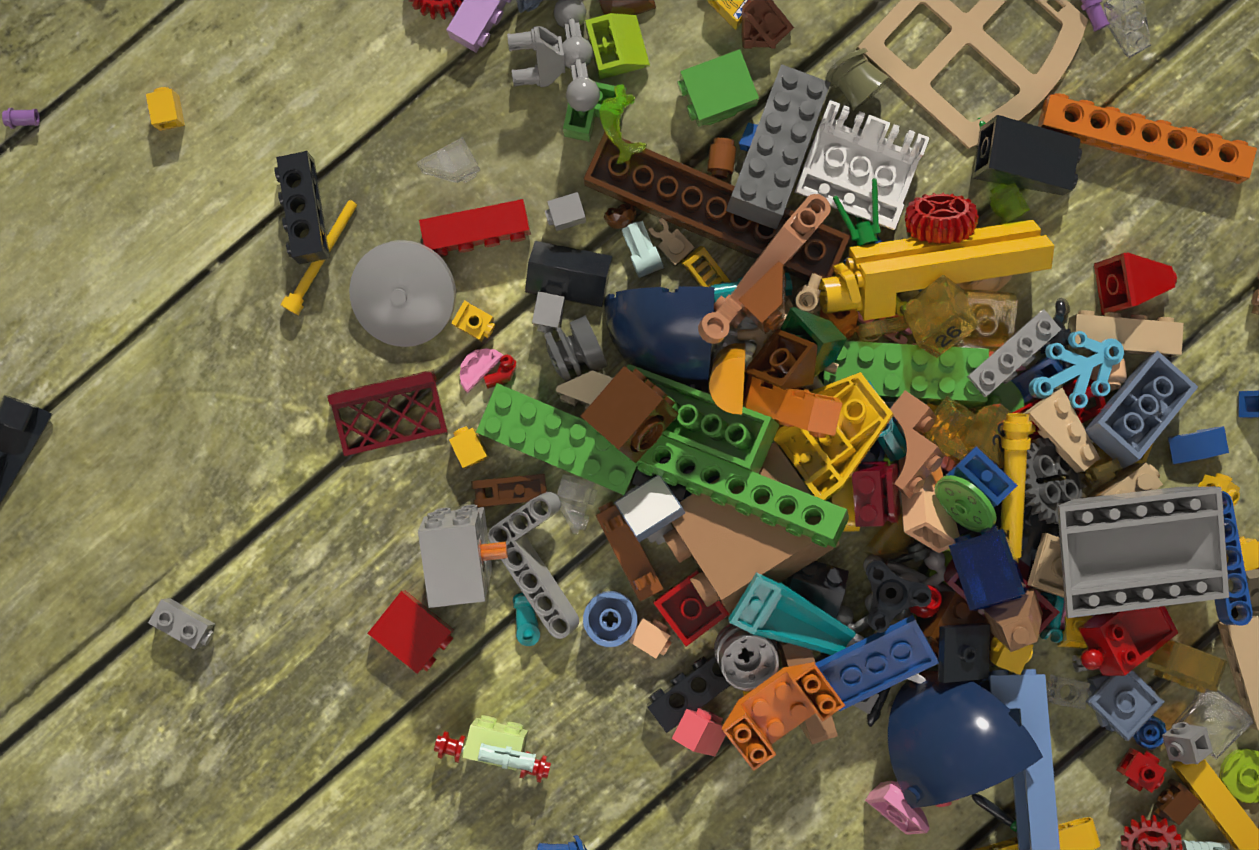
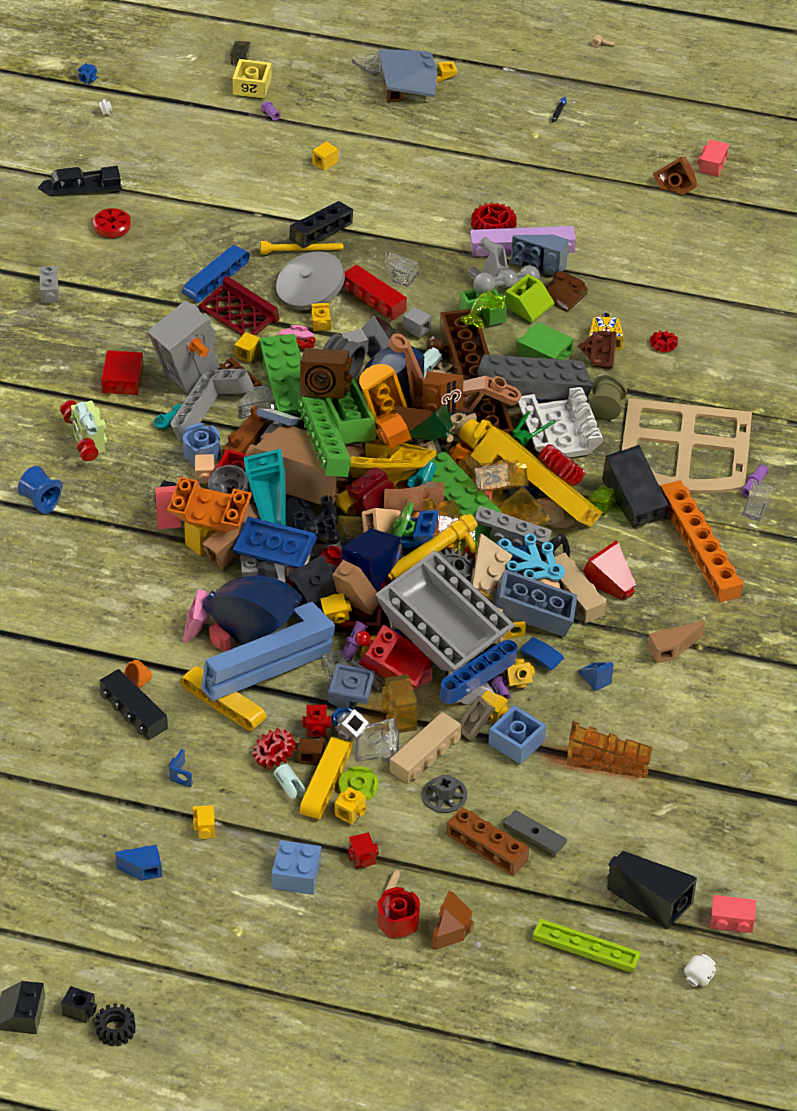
camera: 50 degrees right, 40 degrees down
none -> red wheel [93,208,131,238]
none -> blue beam [182,245,250,303]
none -> medium lavender pin [340,621,368,662]

